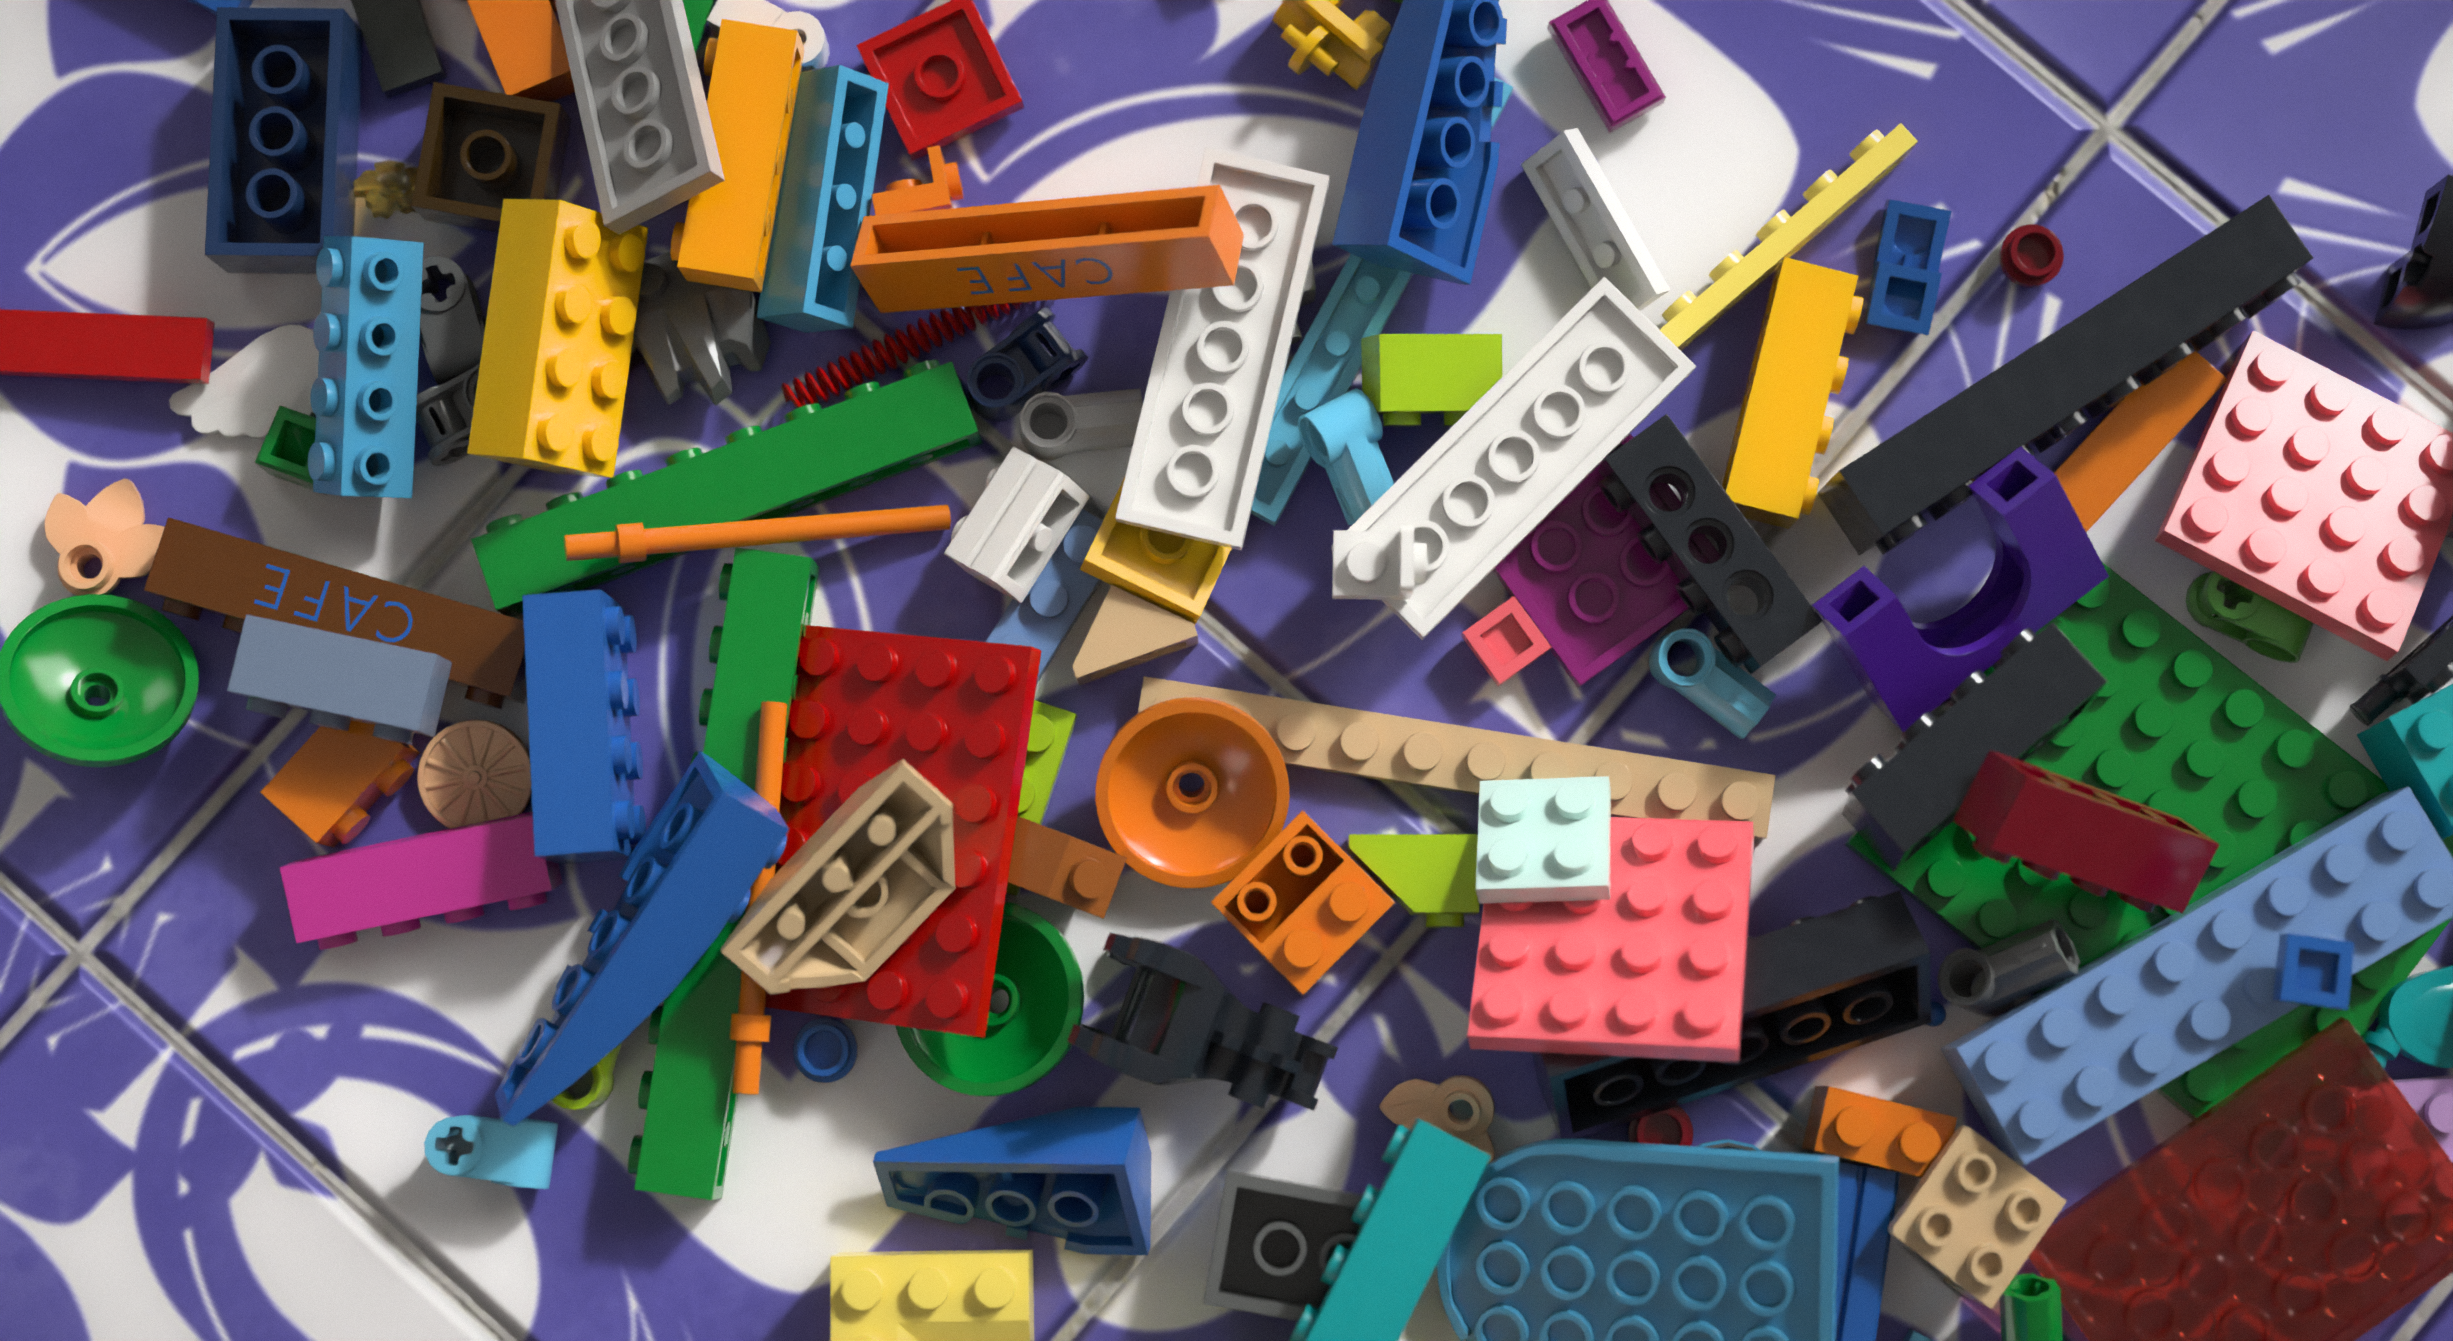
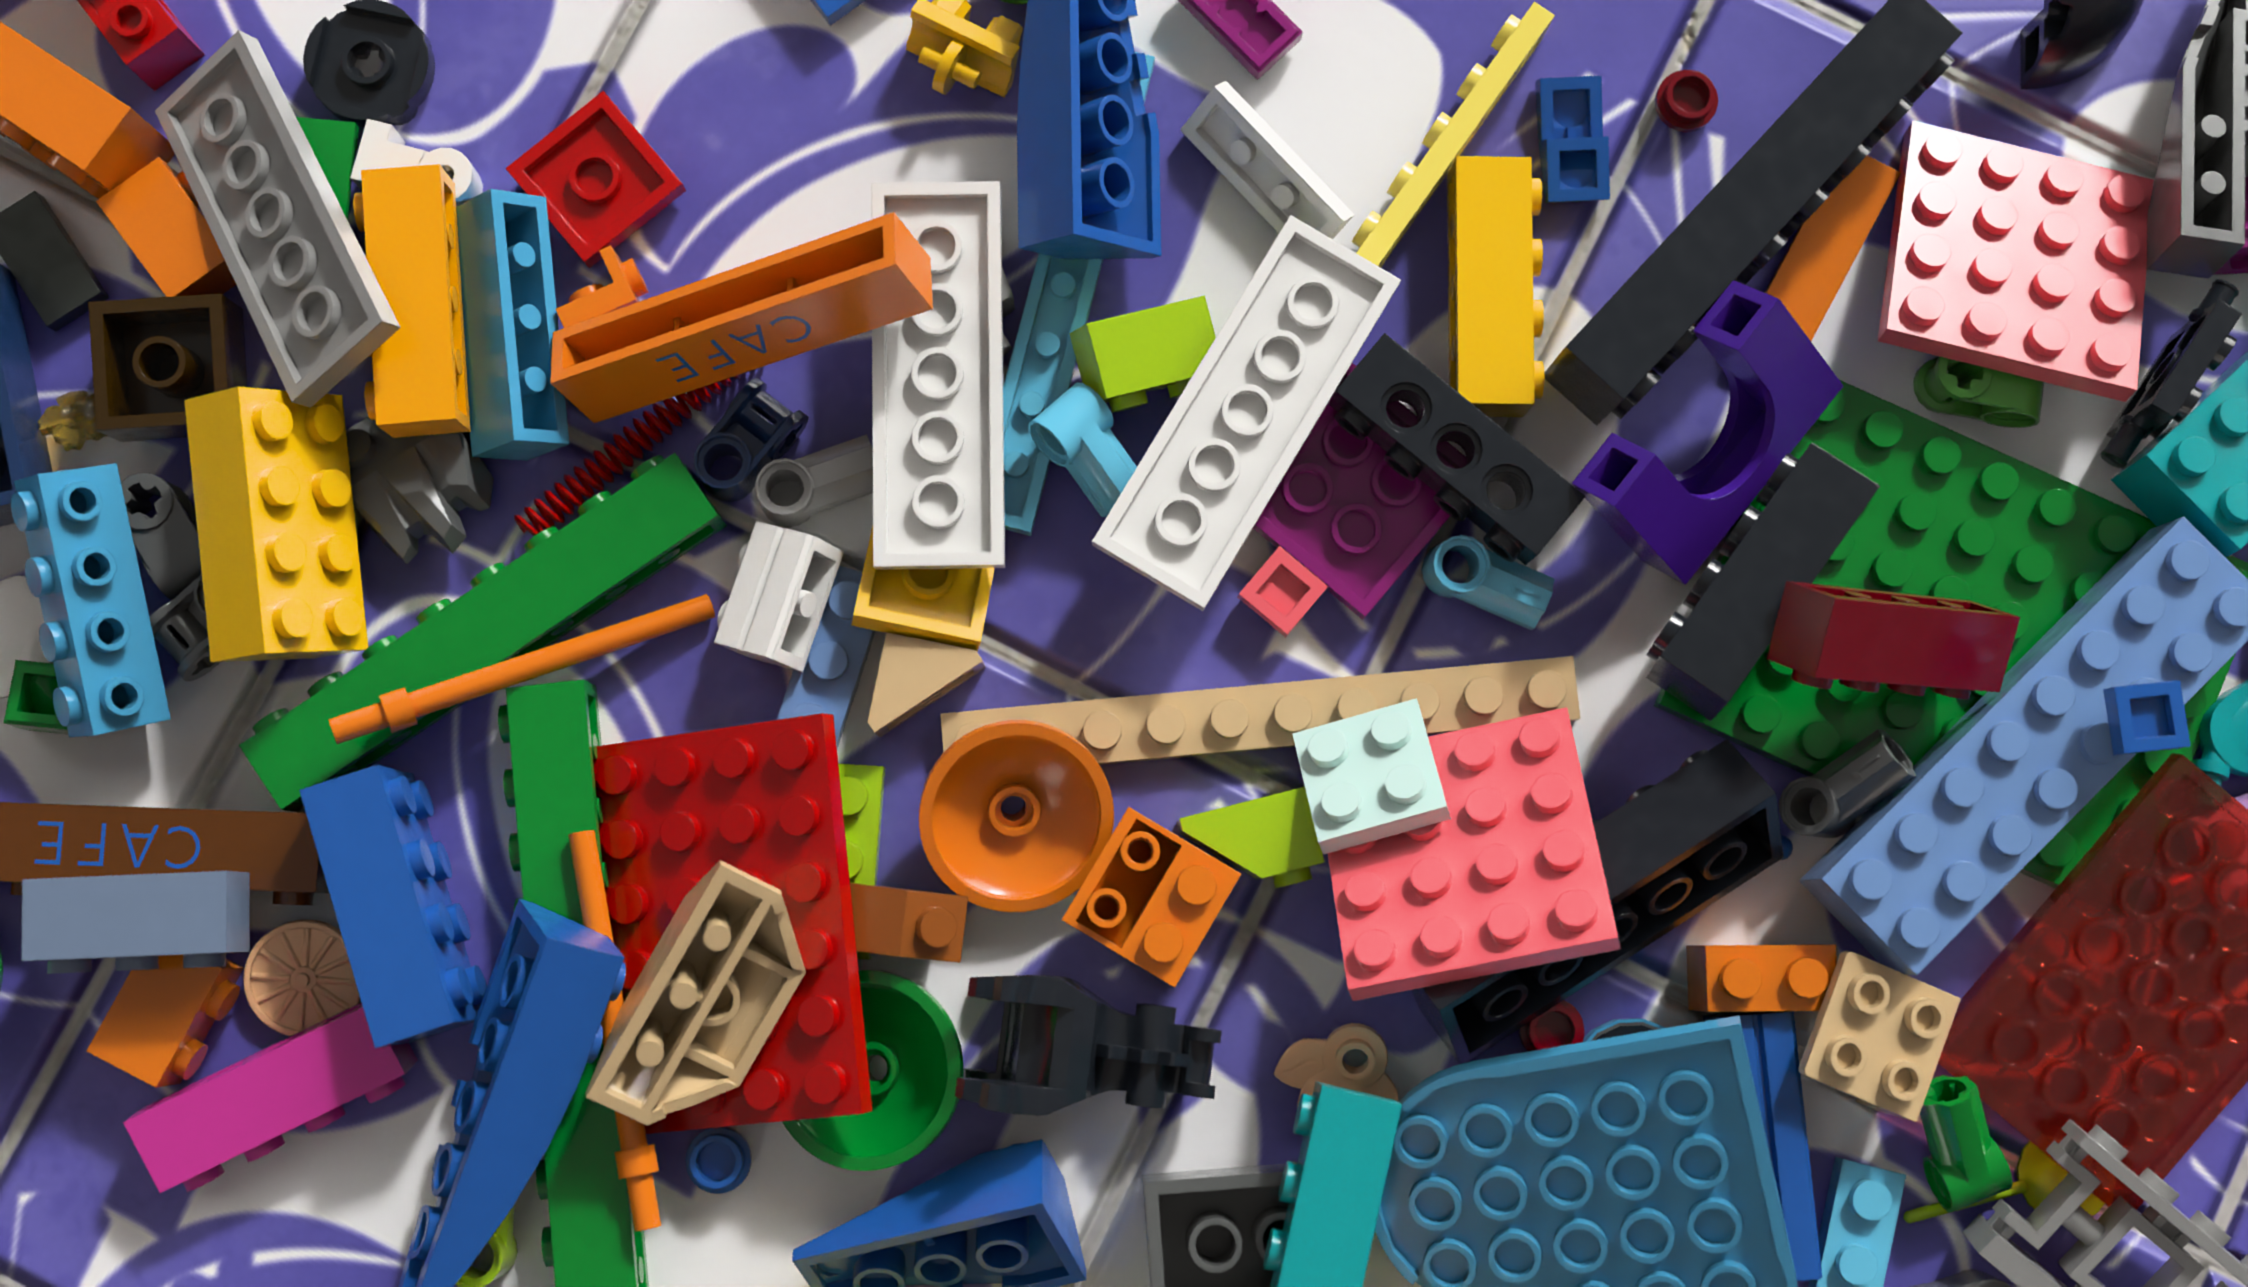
camera: 25 degrees left, 0 degrees up
white bracket [1332,526,1427,600] -> none

